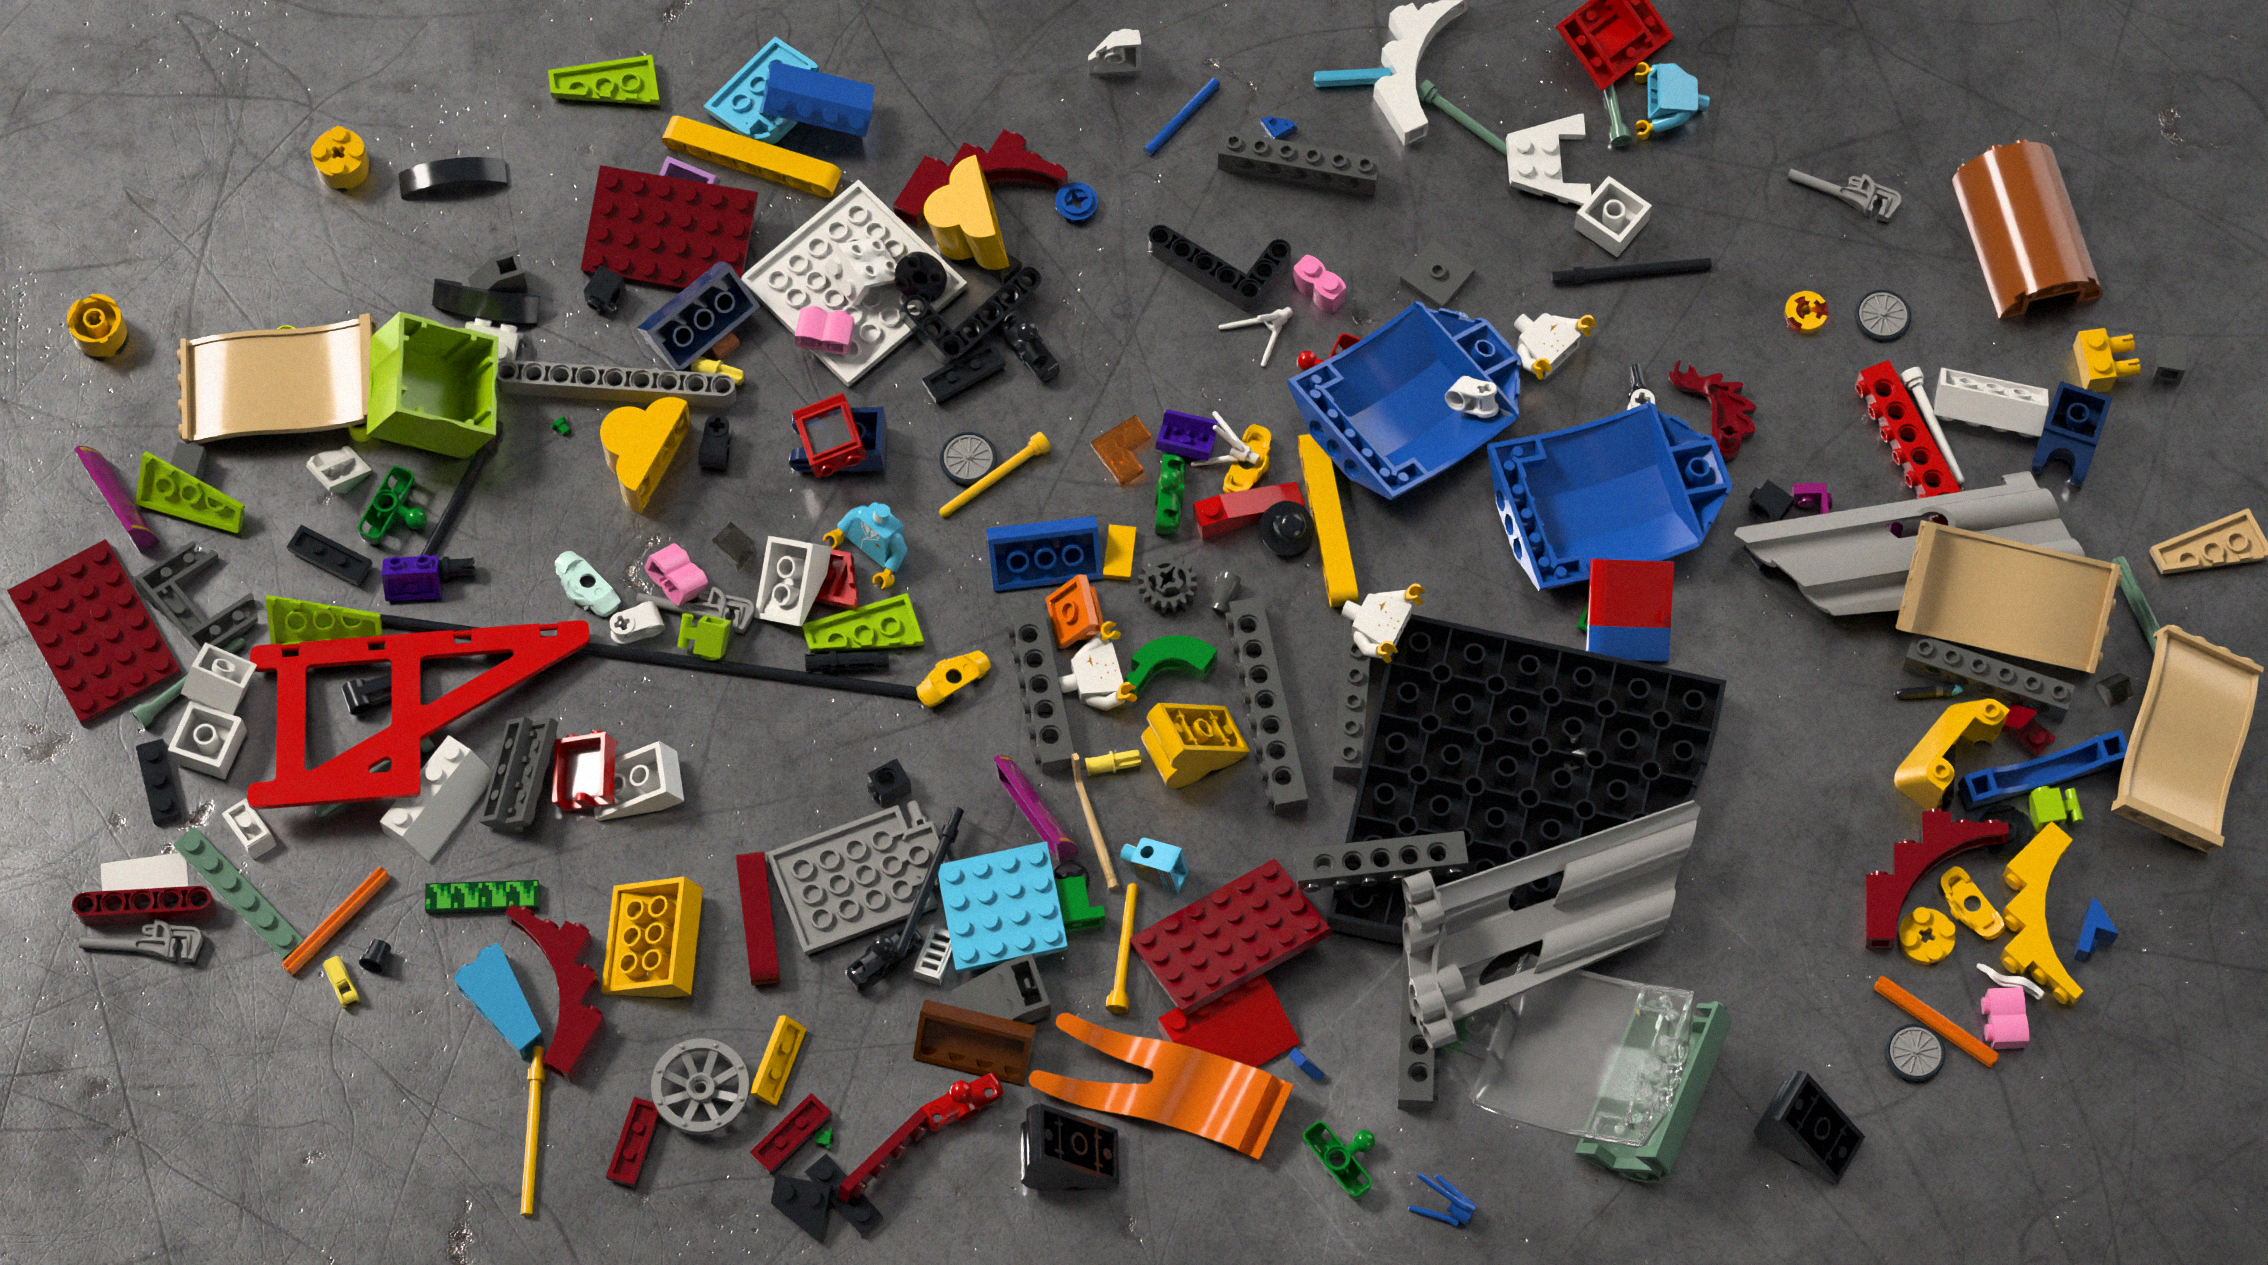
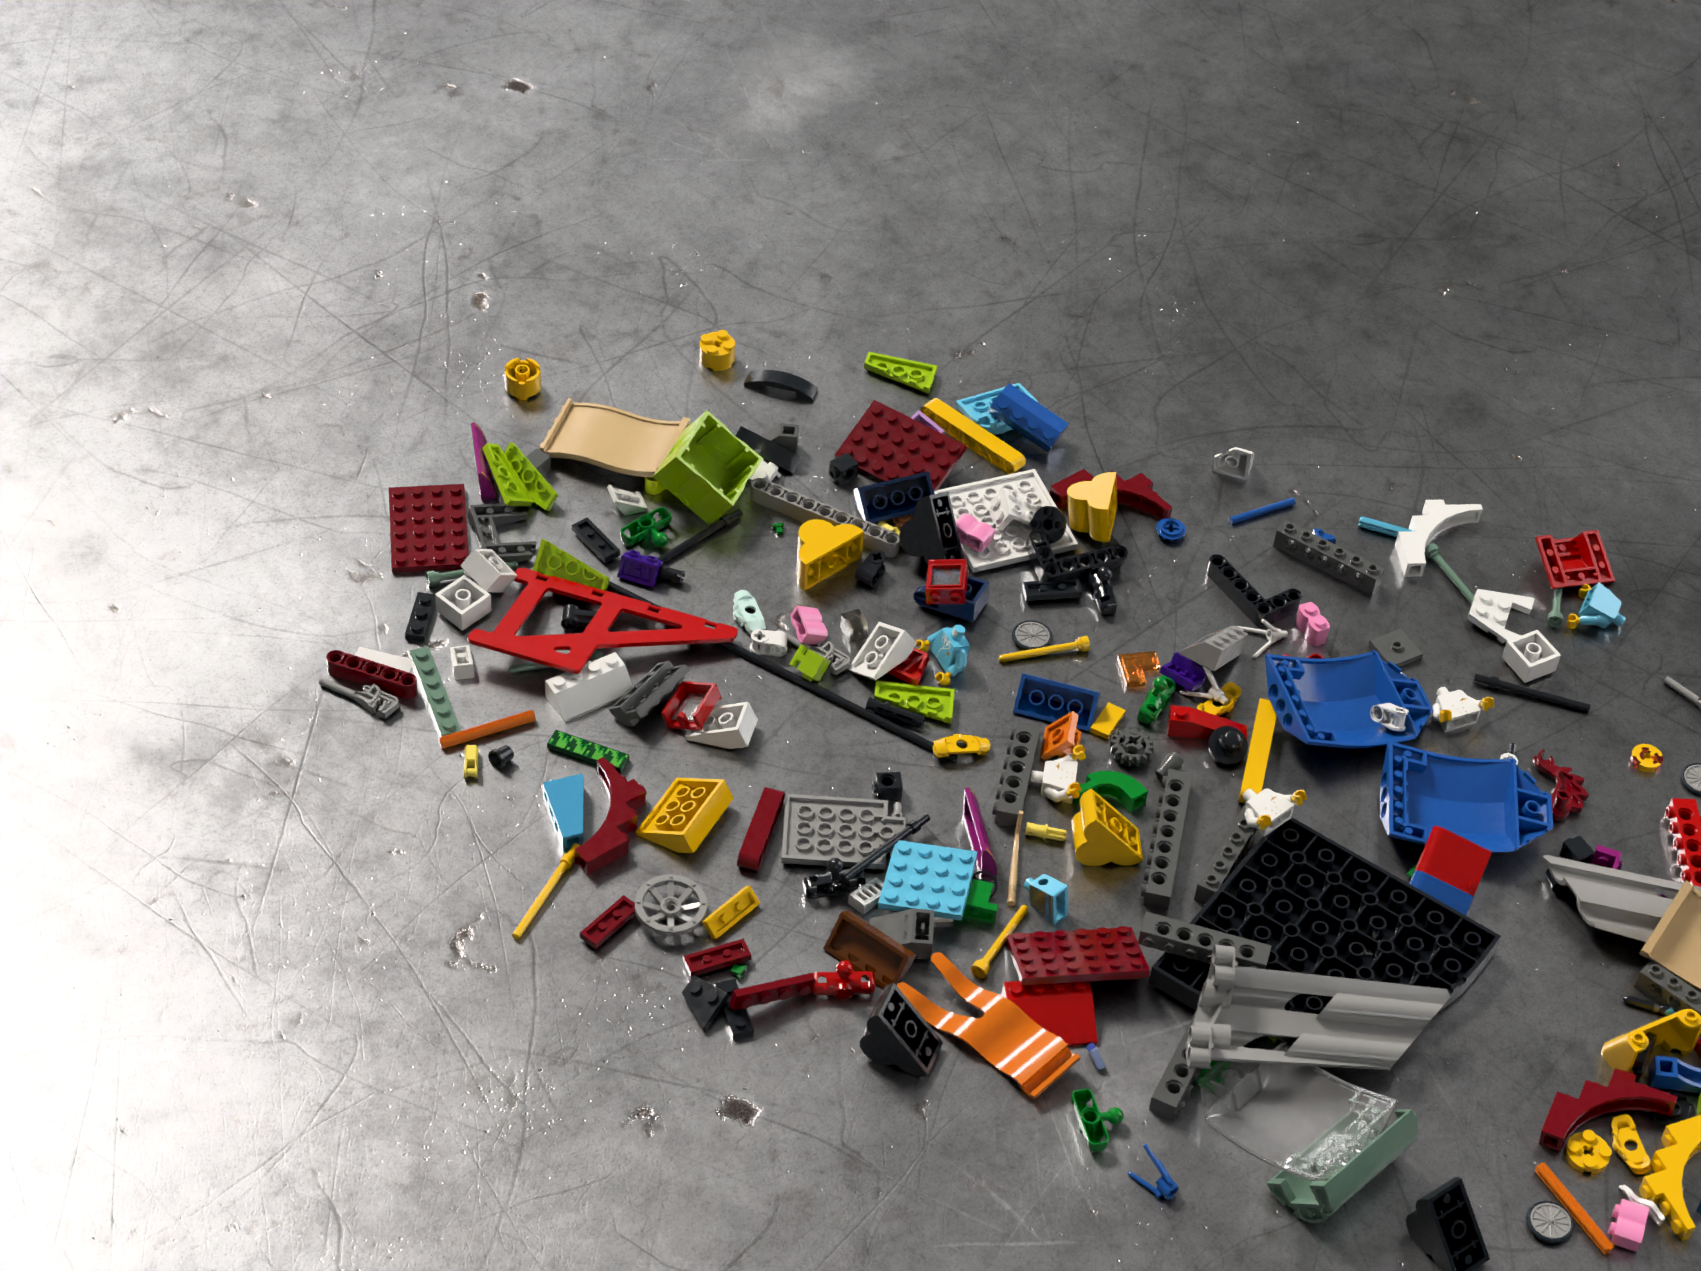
camera: 20 degrees right, 20 degrees down
none -> lime wing [482,443,534,507]
none -> black brick [899,492,964,571]
none -> light grey slope [1180,626,1248,671]

